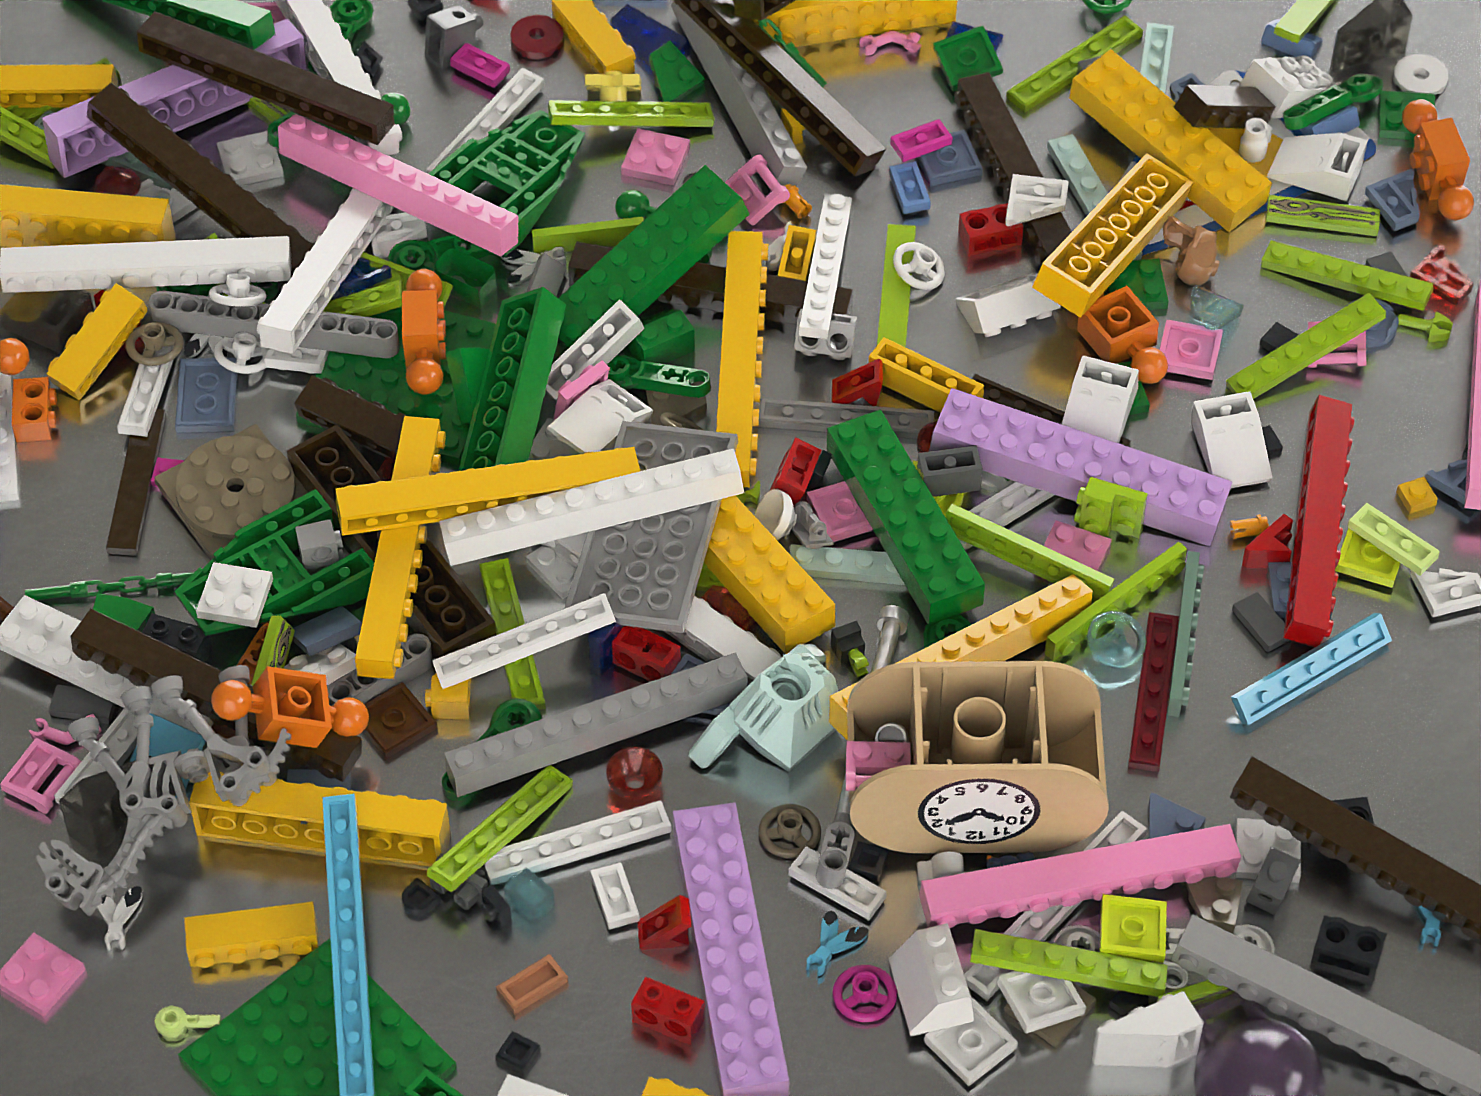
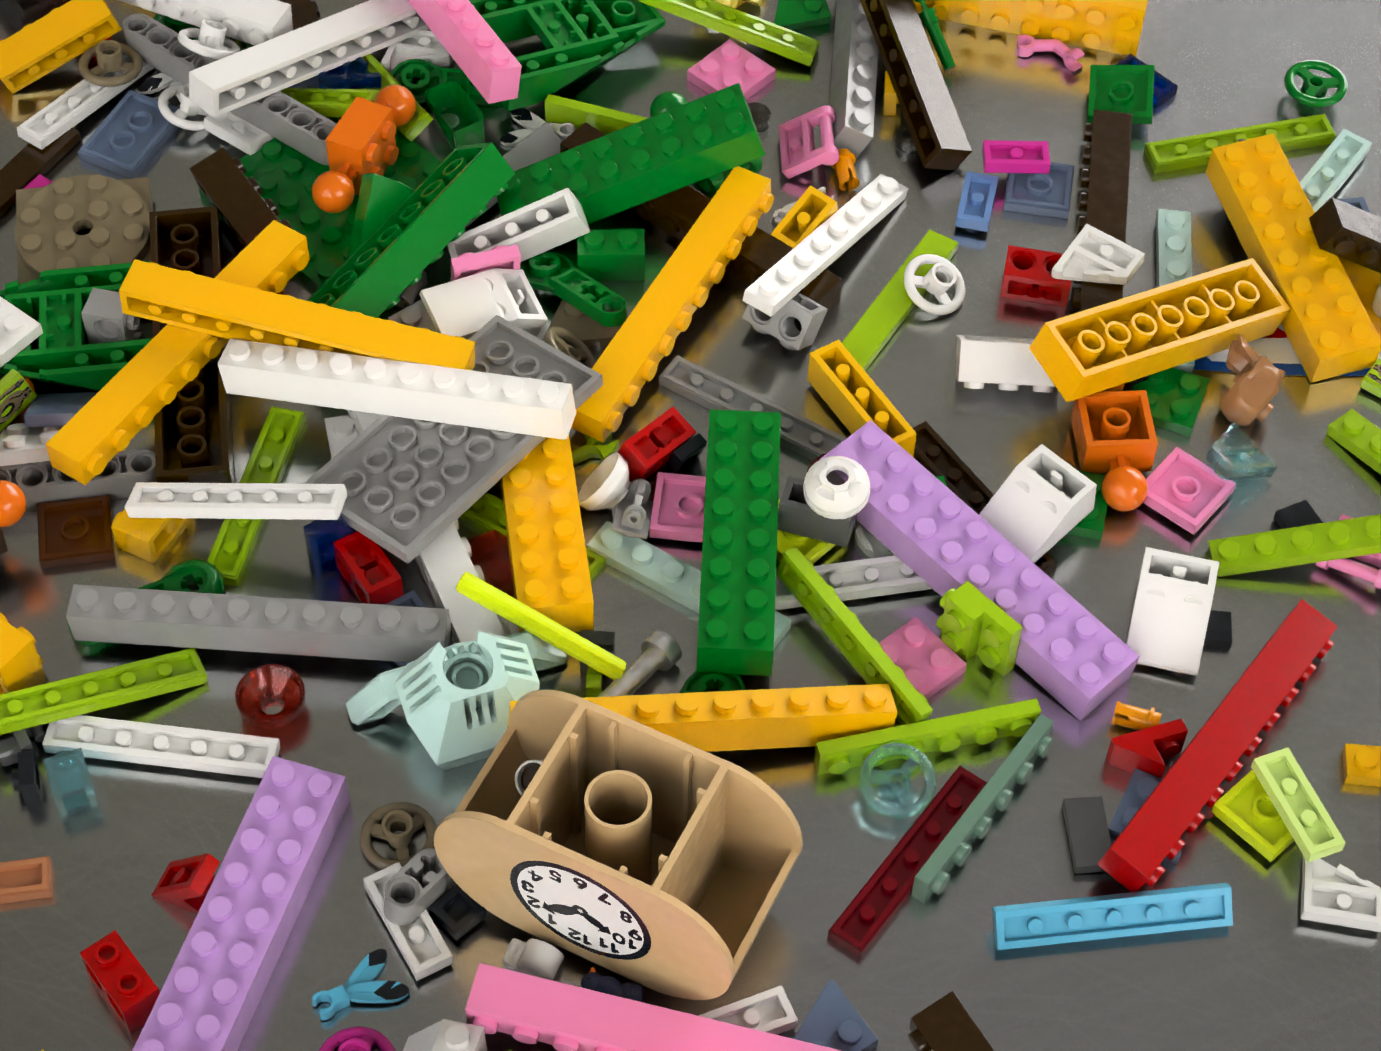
camera: 25 degrees right, 0 degrees up
white plate [591,862,640,929] -> none
red slope [832,359,883,406] -> none
bright pink plate [846,741,911,791] -> none
none -> neon yellow axle [456,572,626,680]
none -> white piece [803,456,871,519]

